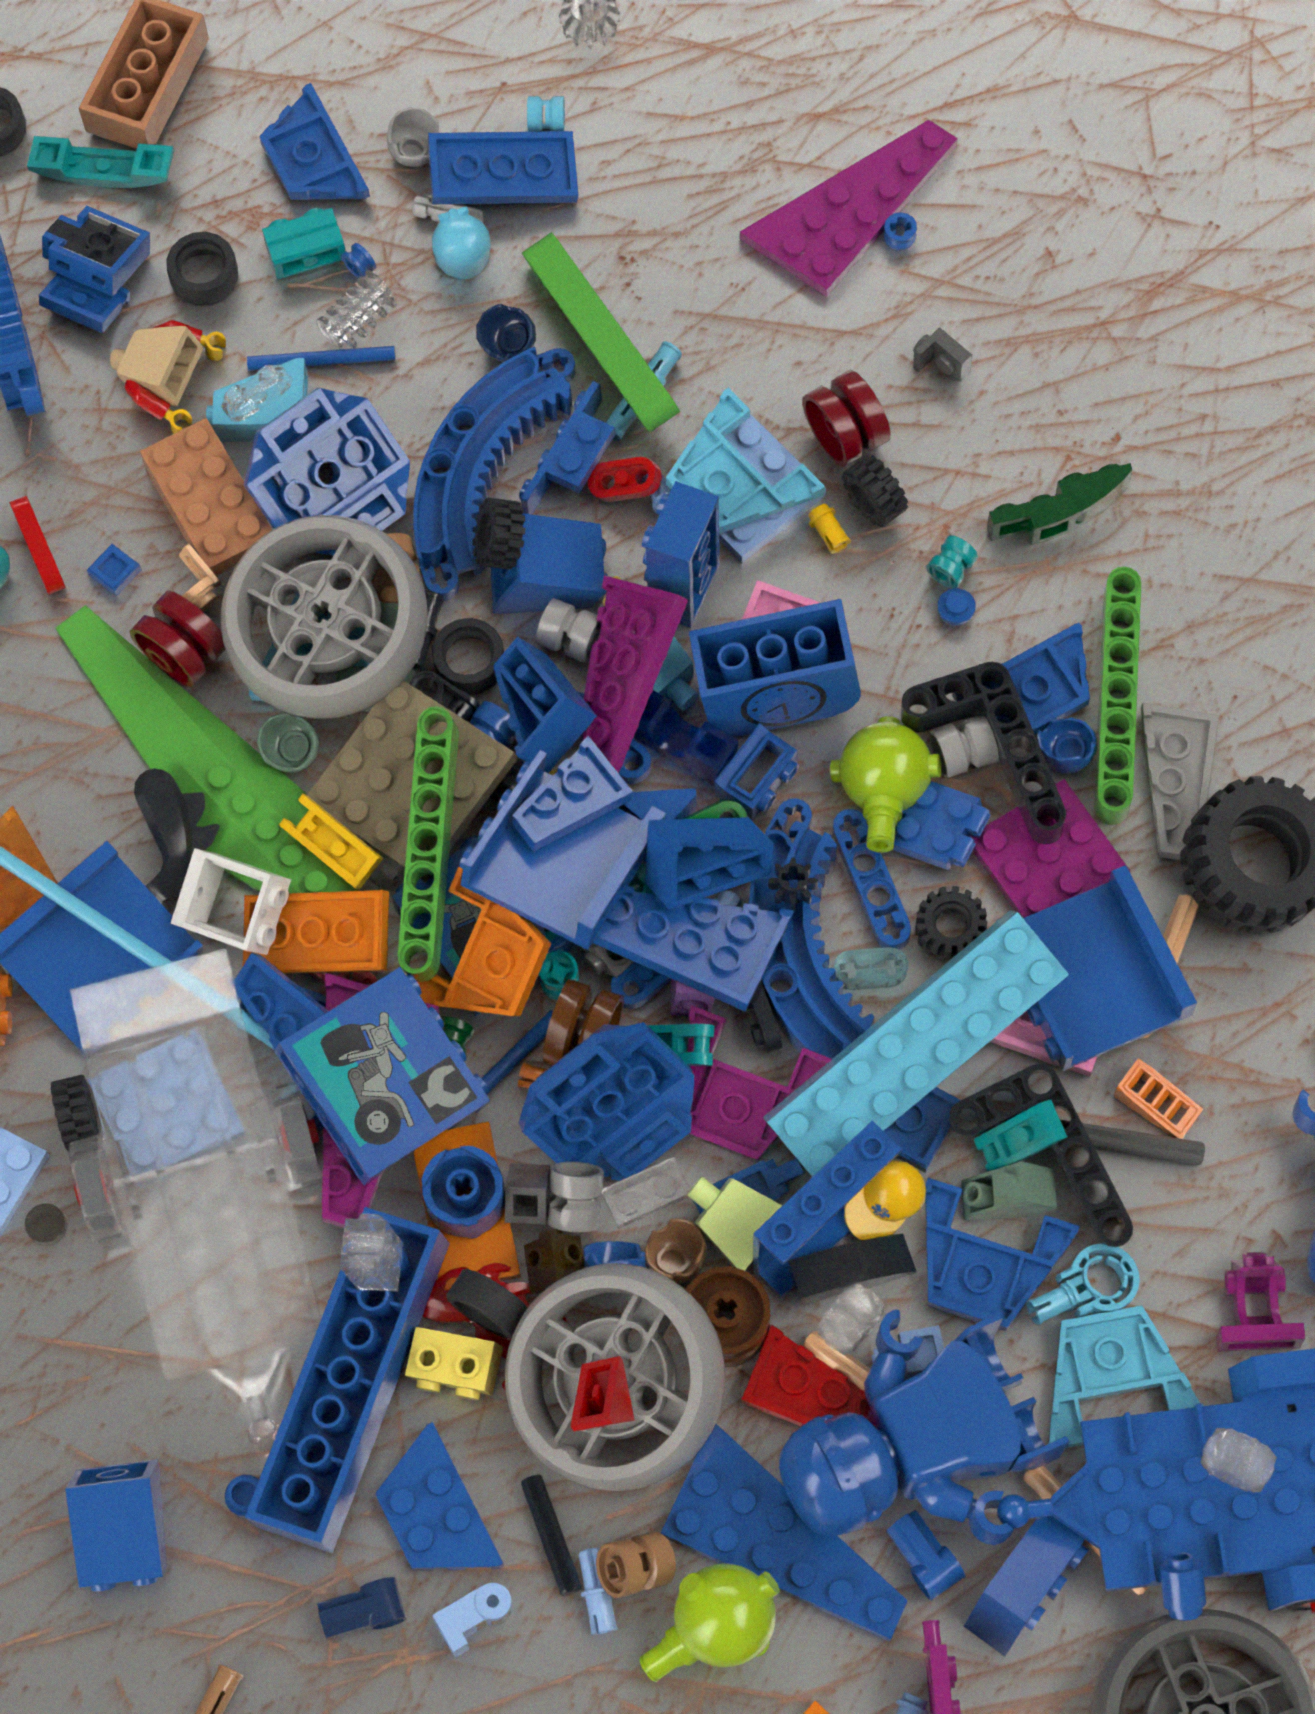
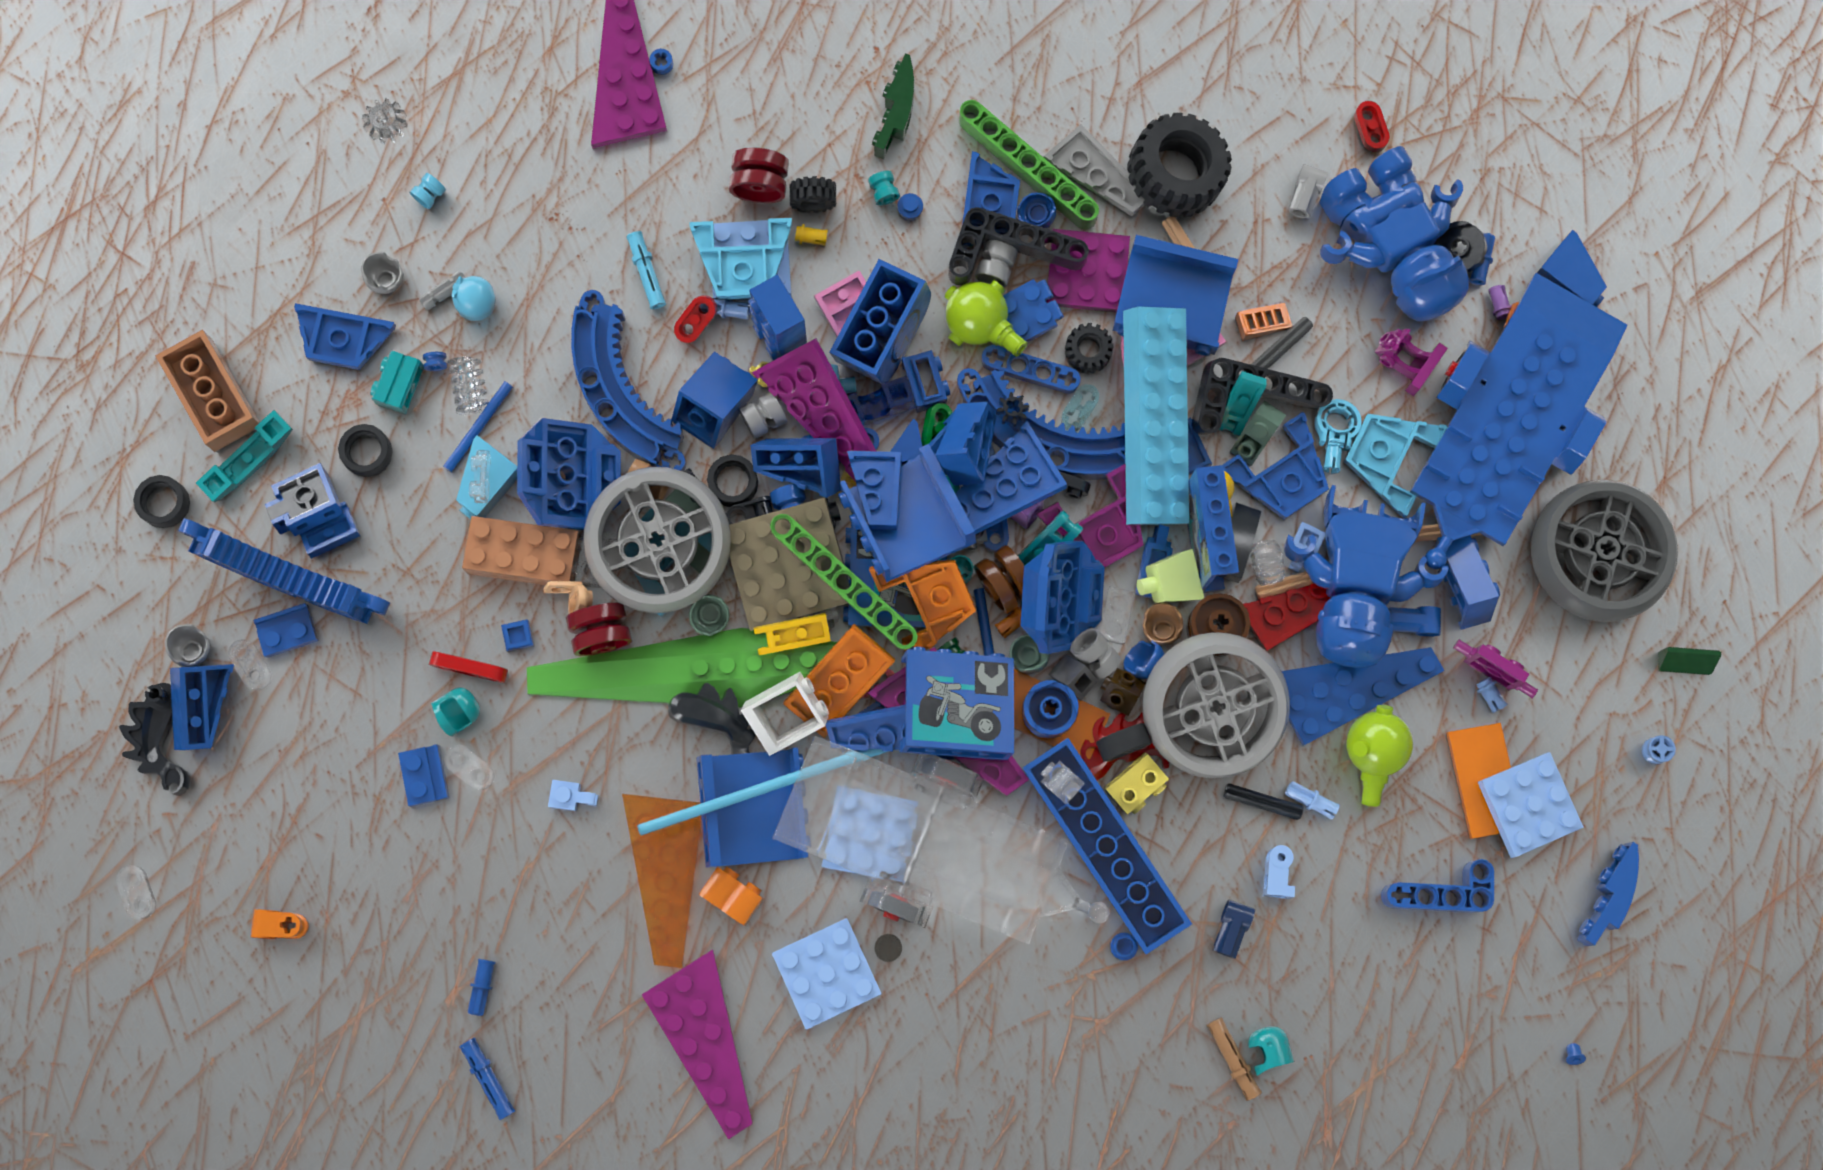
camera: 60 degrees left, 10 degrees up
black tyre [50,1074,100,1152] -> none
blue slope [65,1459,167,1591] -> none
tan torso [110,320,226,434] -> none
blue wing [375,1422,504,1571] -> none
blue plate [428,131,579,205] -> none
black tyre [472,497,526,570] -> none
dark blue hair [476,304,536,362] -> none
blue bracket [519,381,616,515] -> none
bright green beam [522,232,680,433] -> none
red slope [570,1356,635,1432] -> none
medium nougat wheel [596,1531,676,1598] -> none
dark grey bracket [913,327,972,382] -> none
blue brick [1160,1552,1206,1621] -> none
clear gear [1200,1428,1277,1493] -> none
none -> sand green hair [1009,634,1050,674]

